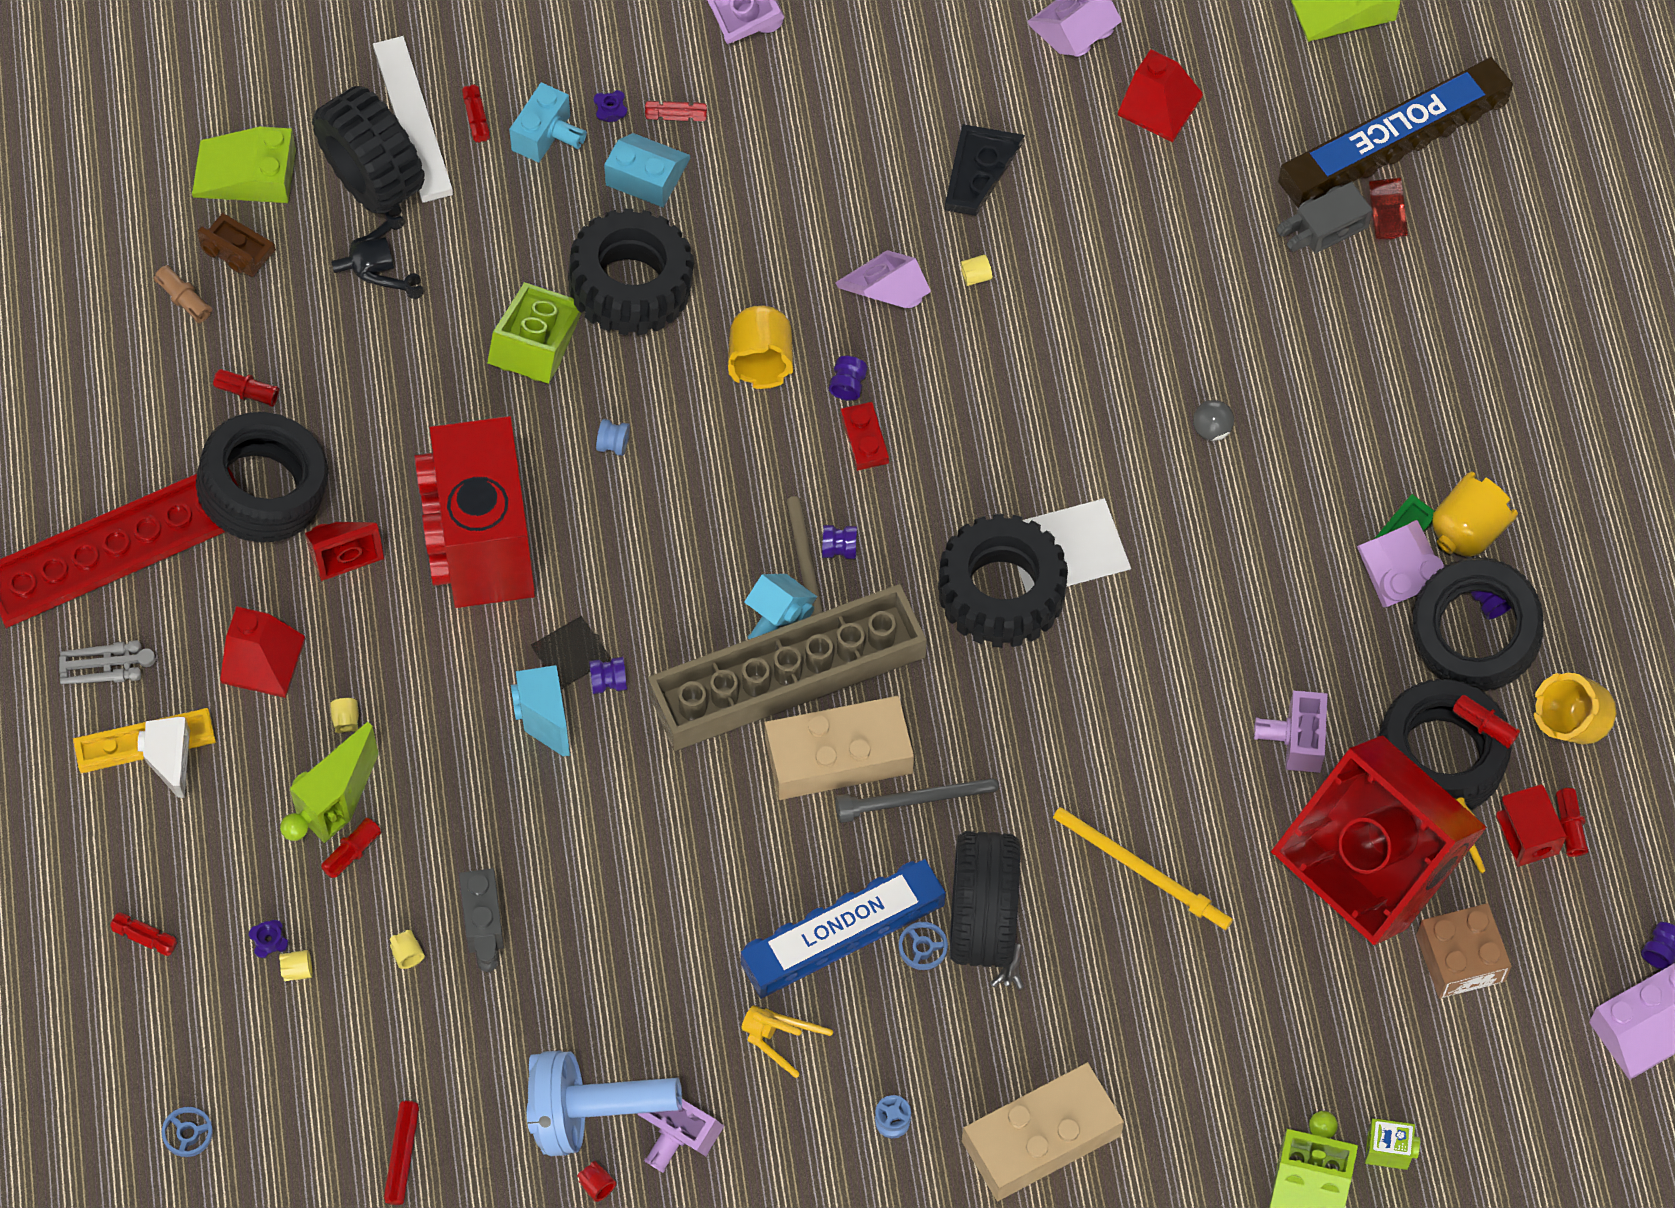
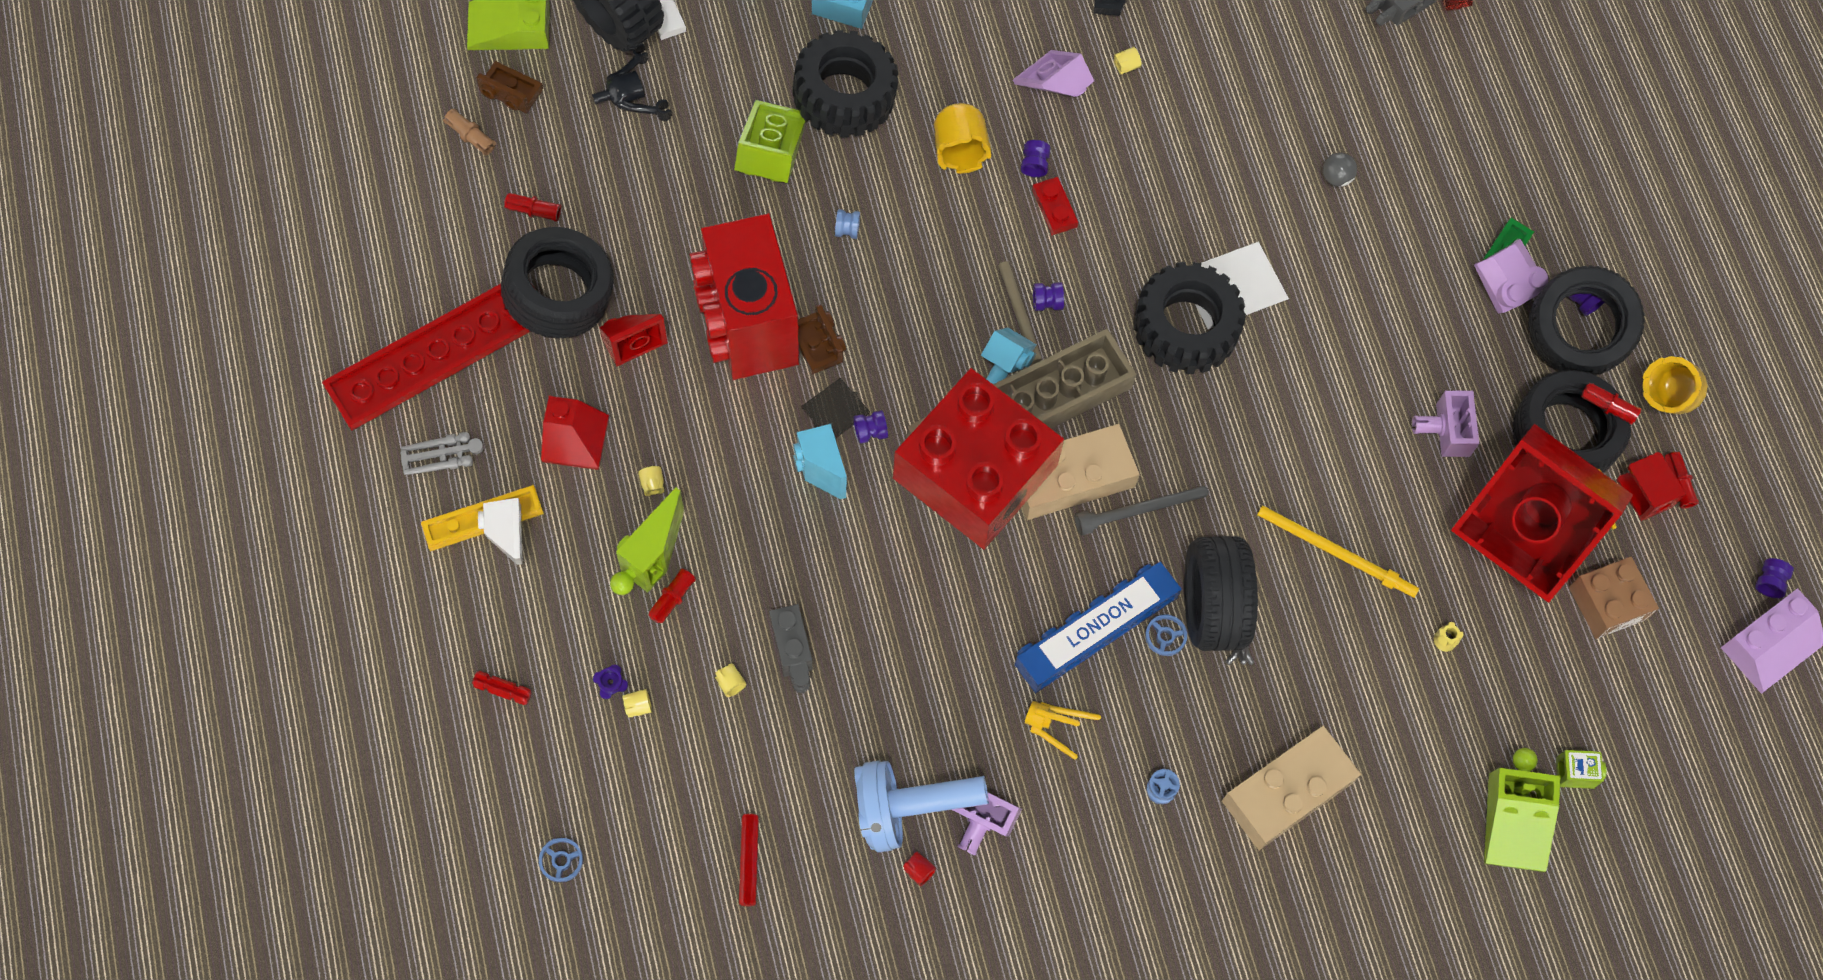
camera: 10 degrees left, 5 degrees up
yellow cylinder [1432,472,1518,557] -> none
none -> reddish brown bracket [798,304,846,374]
none -> red brick [893,368,1065,550]
none -> light yellow hose [1434,622,1463,652]

